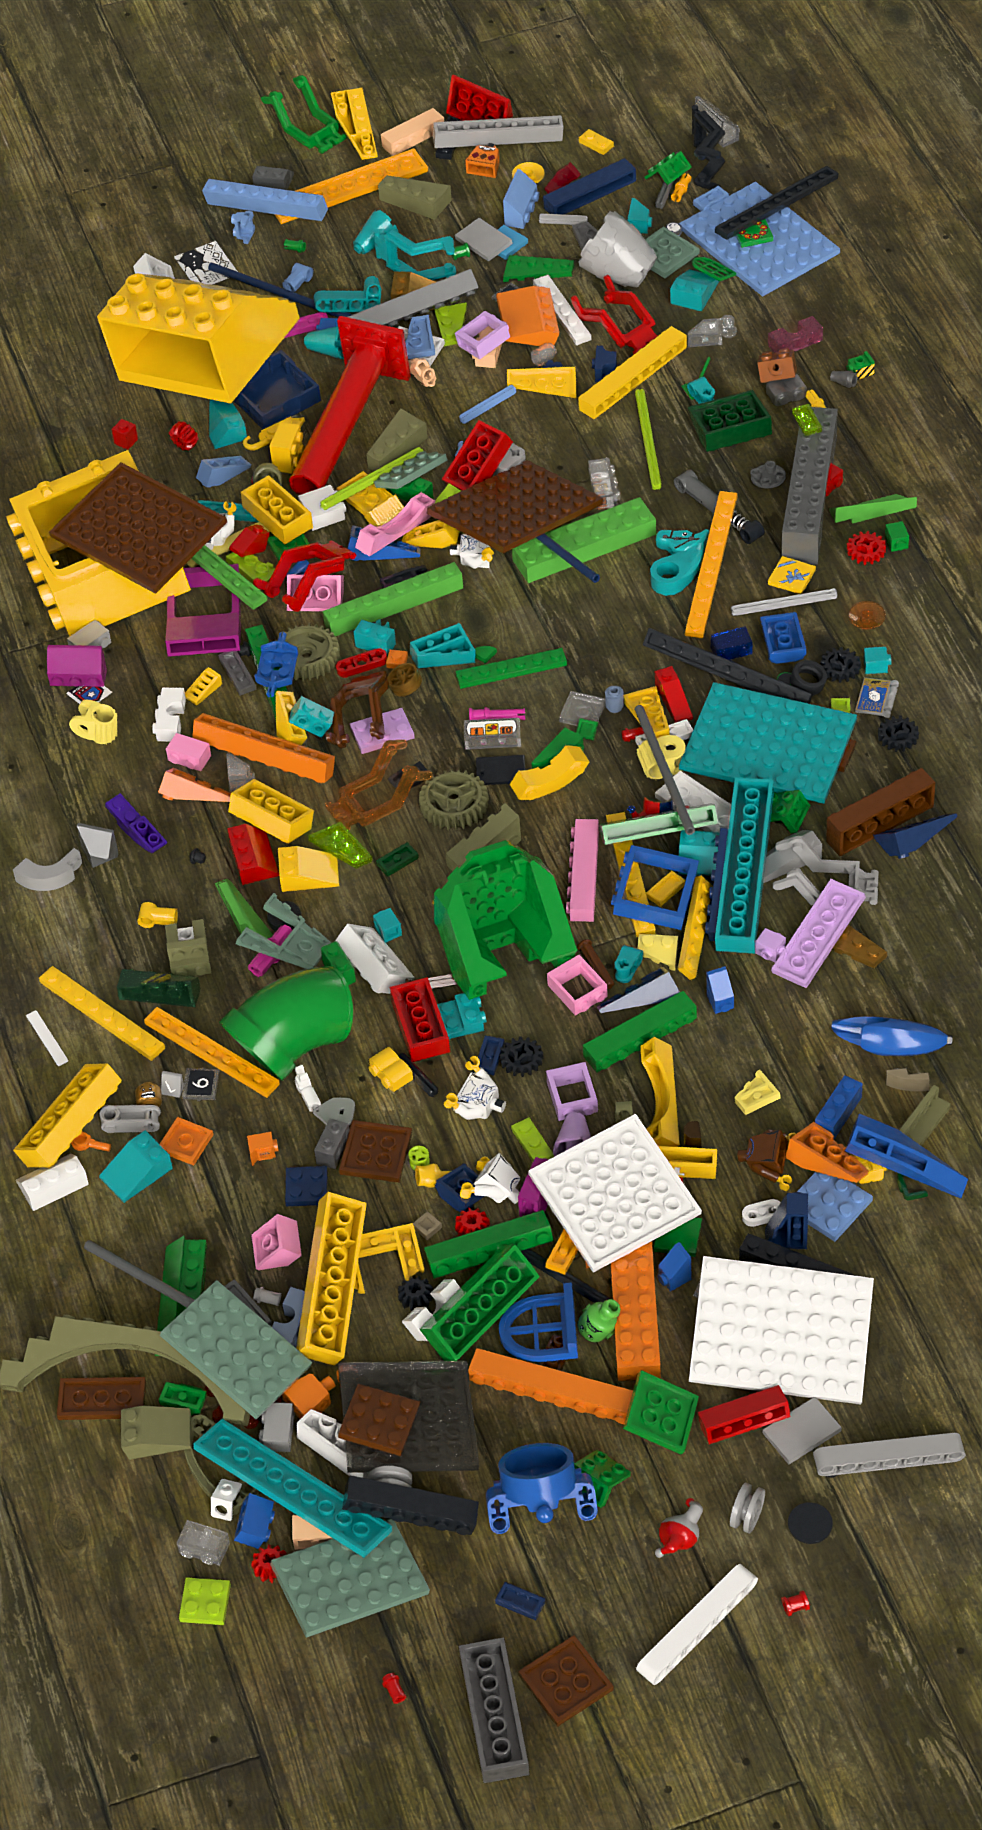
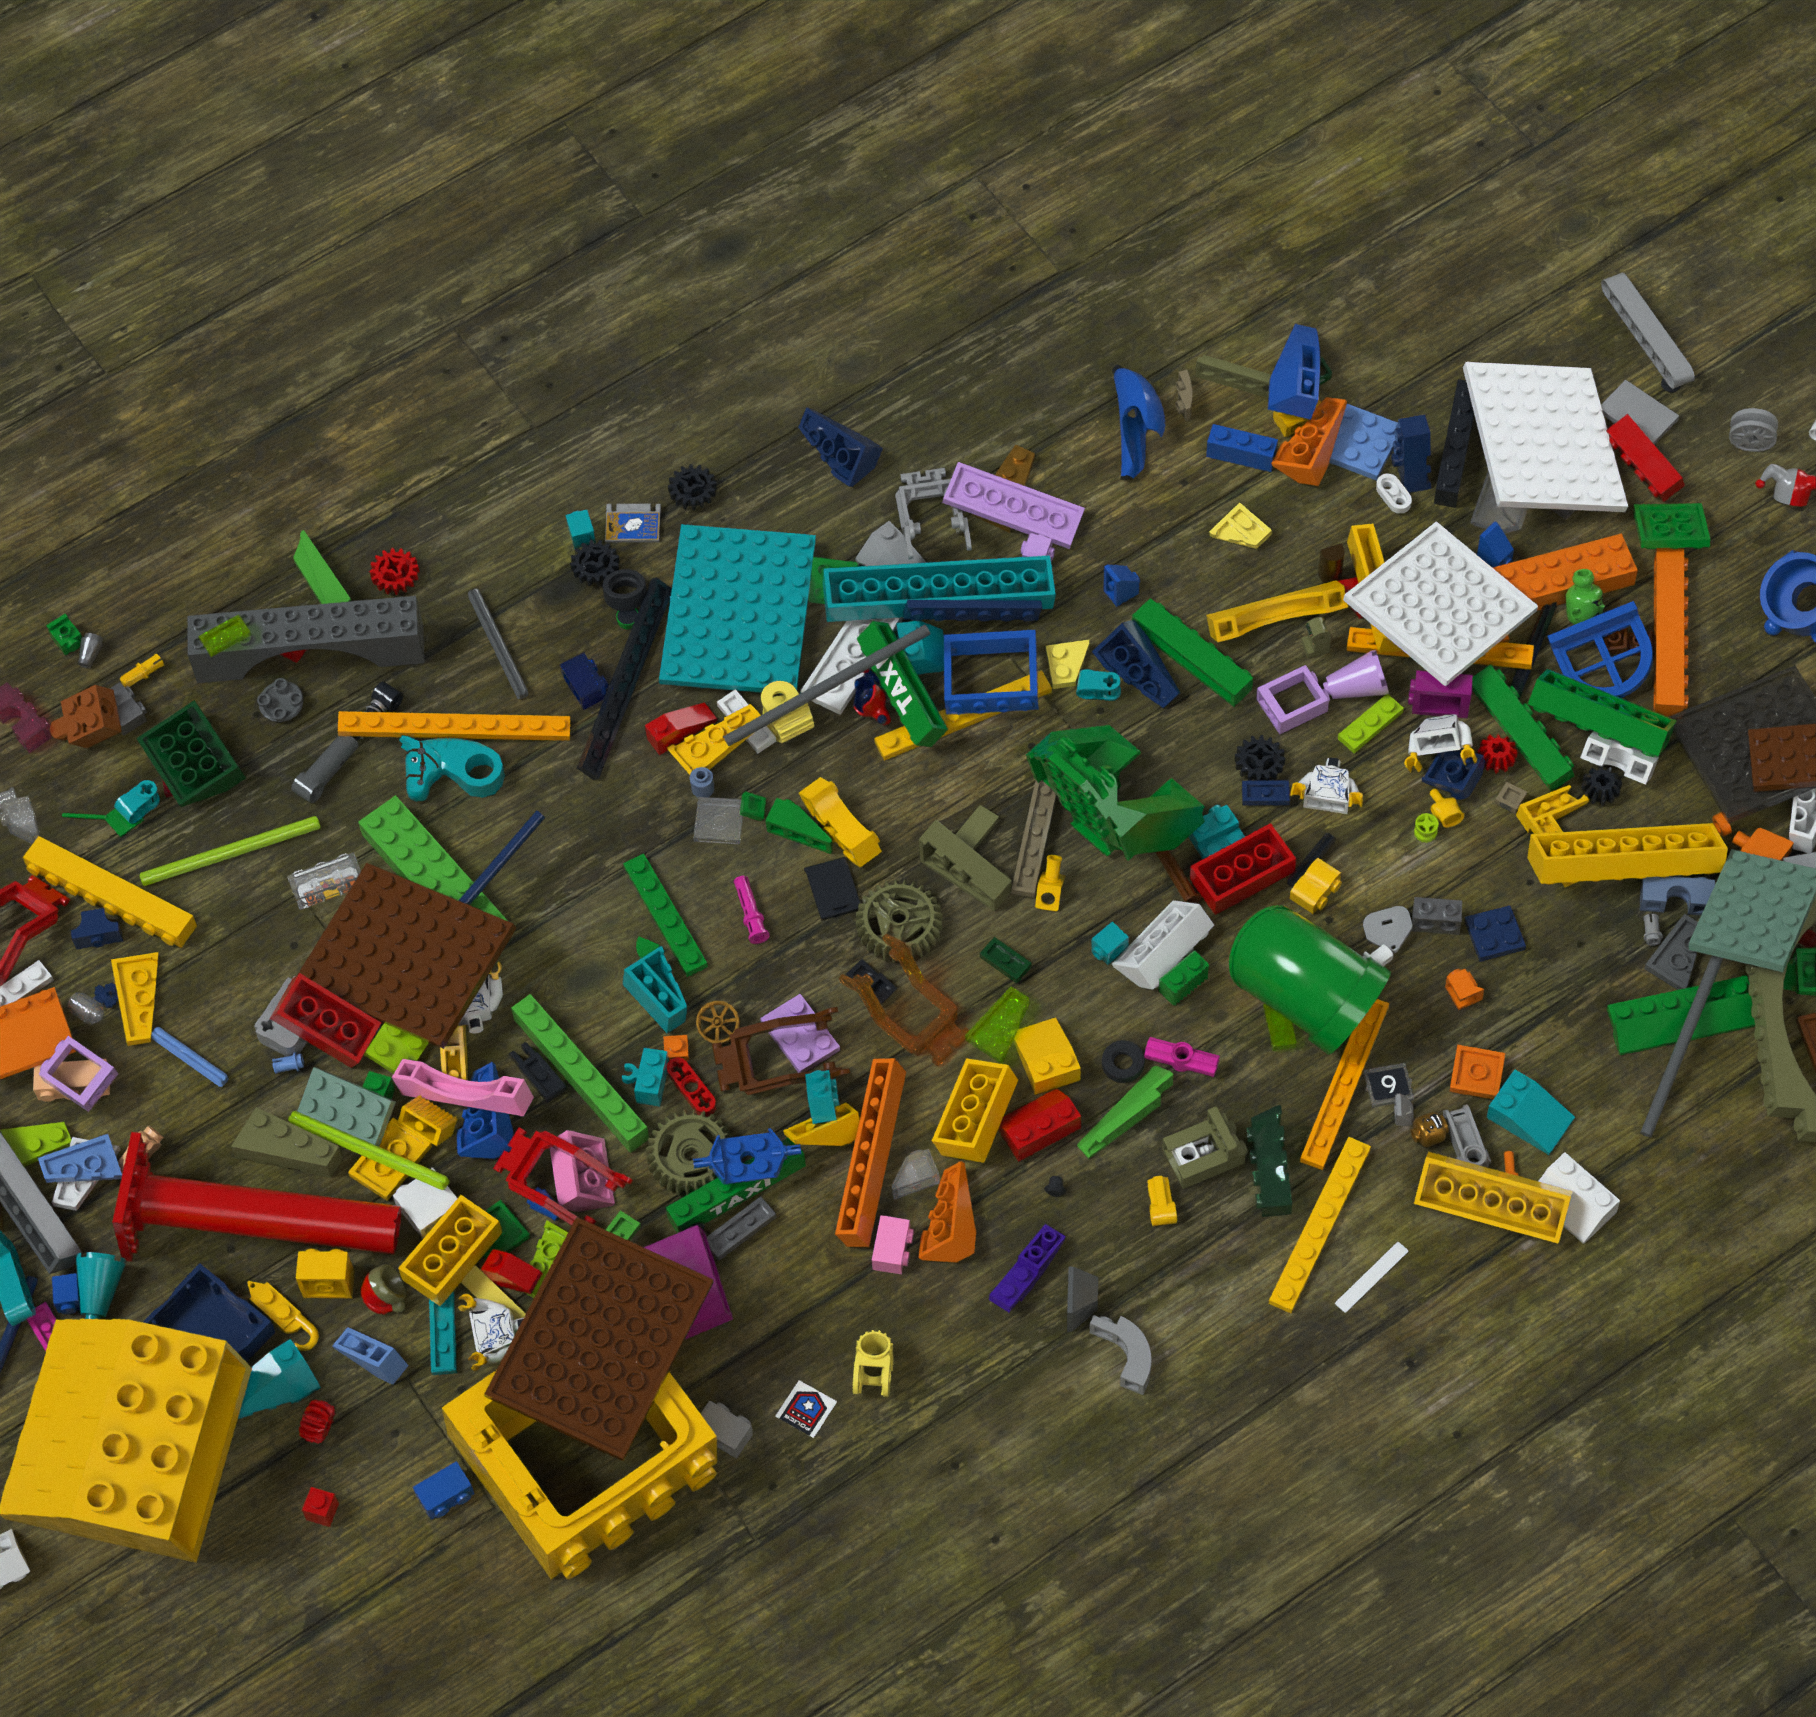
camera: 105 degrees left, 10 degrees up
magenta slope [47,645,107,687] -> none
white arch [153,688,186,742] -> none
yellow slope [185,667,222,706] -> none
sand green wing [236,893,331,969] -> none
bright pink slope [252,1214,302,1270] -> none
reddish brown plate [339,1120,413,1183] -> none
brick [464,718,521,750] -> none
bright pink window [547,955,608,1016] -> none
bright pink brick [566,819,599,922] -> none
green bracket [574,1450,631,1508] -> none
reddish brown axle [577,939,615,989] -> none
red pin [621,727,644,743] -> none
yellow tile [646,871,686,907] -> none
yellow plate [678,875,713,980] -> none
reddish brown torso [737,1129,796,1191] -> none
blue slope [760,612,806,664] -> none
yellow tile [768,556,816,594] -> none
black piece [788,1503,833,1544] -> none
reddish brown brick [826,768,935,857] -> none
lime tile [831,698,850,713] -> none
clear orange dish [849,601,886,629] -> none
green brick [885,521,909,552] -> none

